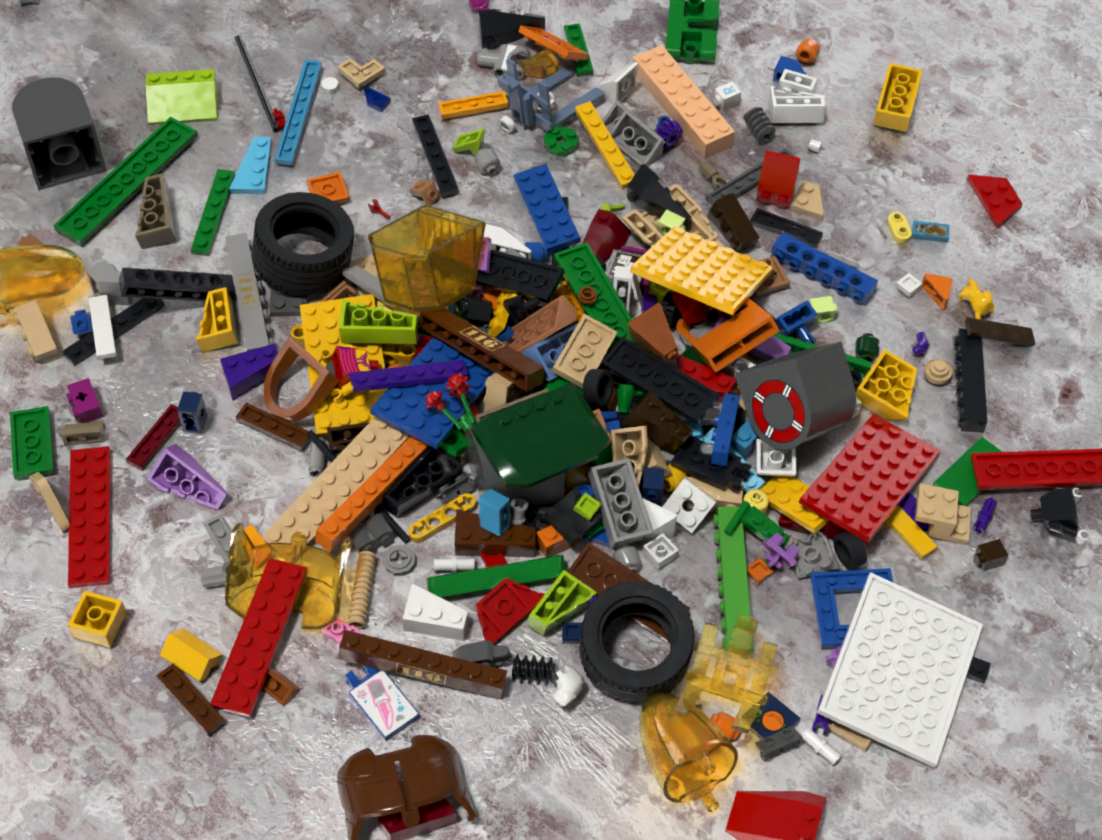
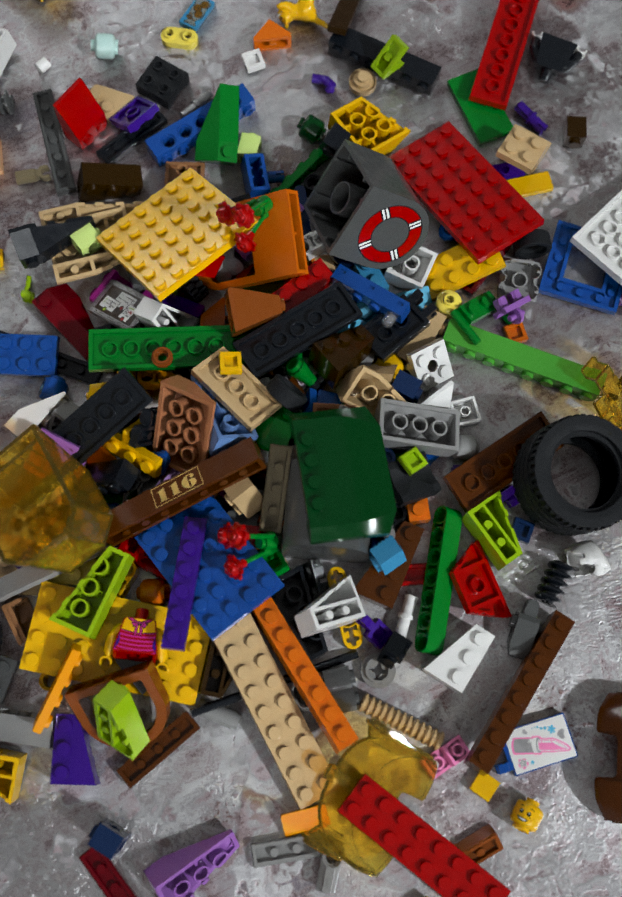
camera: 70 degrees left, 20 degrees up
none -> light orange plate [32,642,83,735]
none -> light aqua head [91,33,118,60]
none -> lime wedge [93,680,150,761]
none -> dark purple plate [109,96,159,133]
none -> black brick [135,56,190,110]
none -> green wedge [194,83,239,166]
none -> red plant [216,195,273,253]
none -> yellow tile [219,352,242,375]
none -> white wedge [294,575,366,638]
none -> black brick [318,122,352,158]
none -> dark purple plate [355,614,393,649]
none -> lime slope [370,34,409,79]
none -> black brick [376,631,413,669]
none -> yellow tile [469,773,500,802]
none -> yellow head [510,797,544,834]

